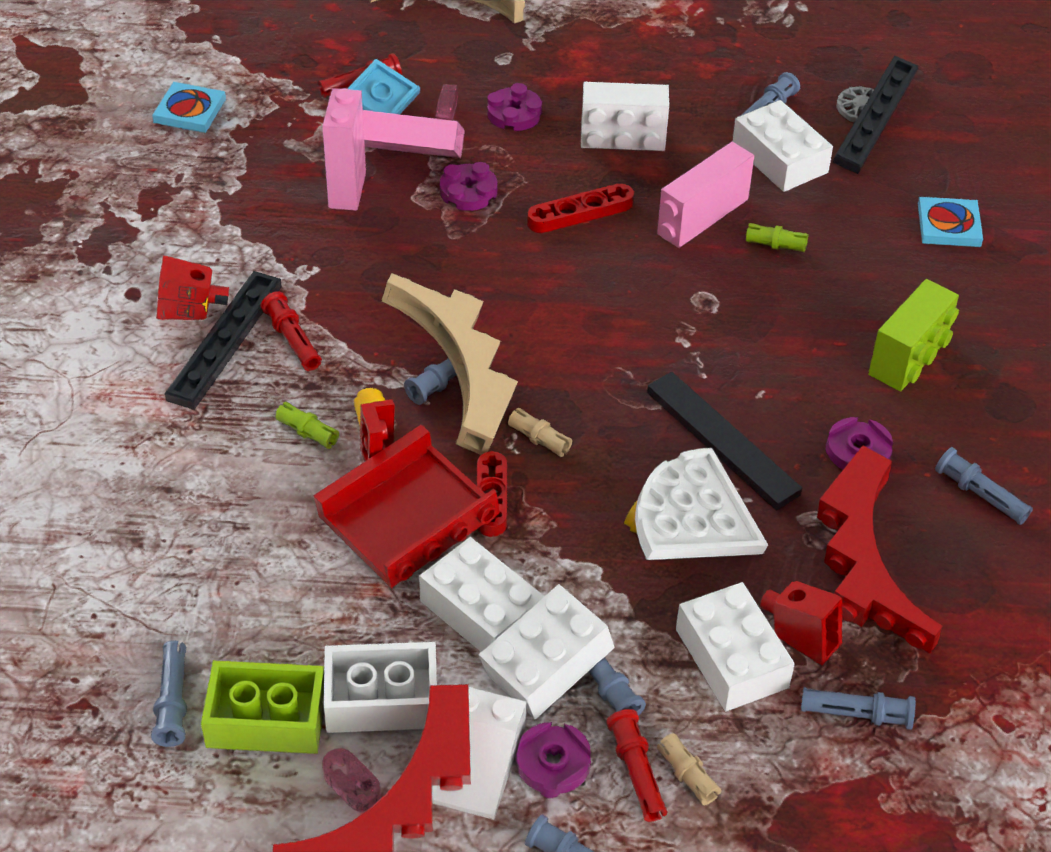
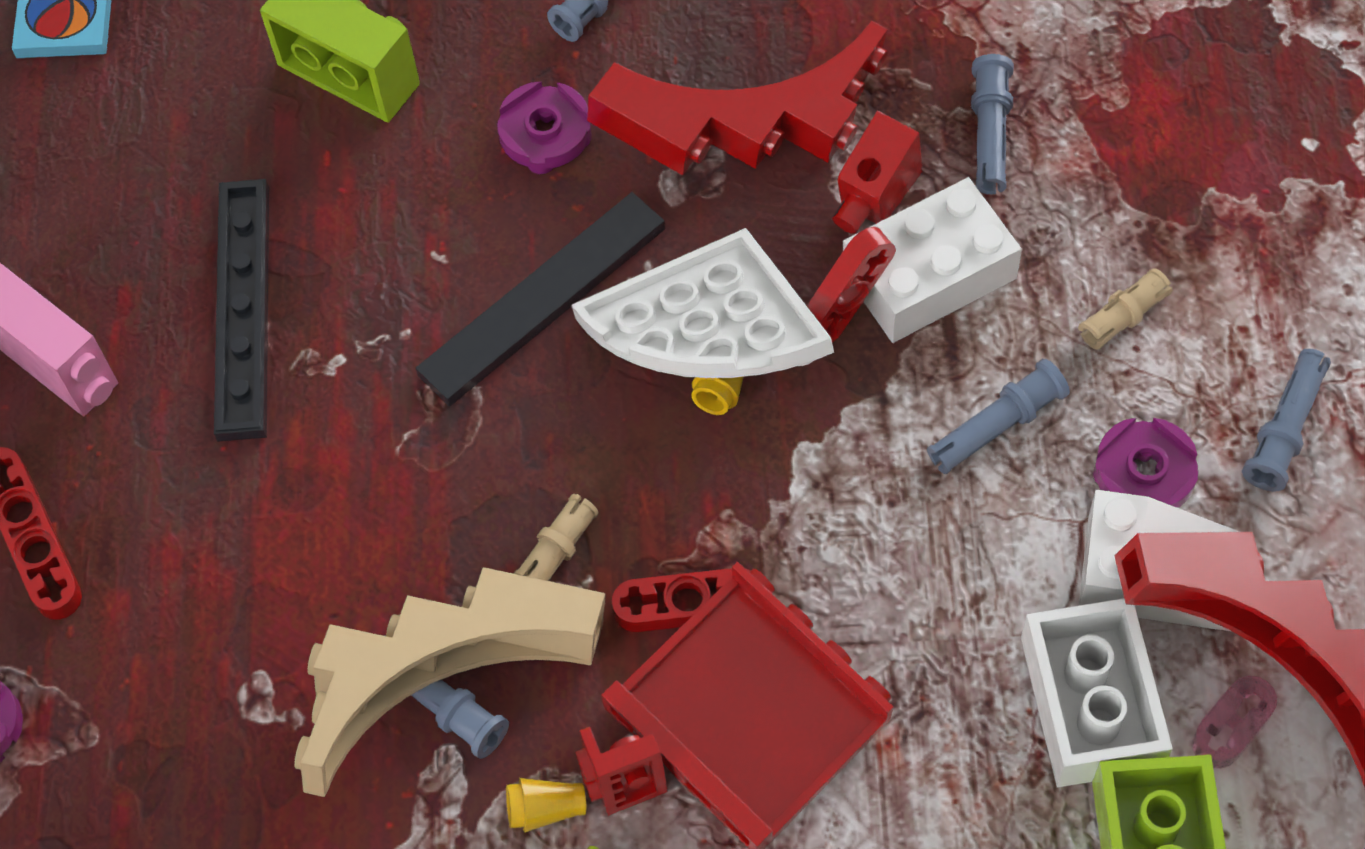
camera: 90 degrees left, 15 degrees up
white brick [419,537,544,652] -> none
white brick [479,584,615,719] -> none
red pin [606,709,668,822] -> none
lime pin [746,223,808,252] -> none
none -> black tile [214,179,269,442]
none -> red beam [807,227,896,343]

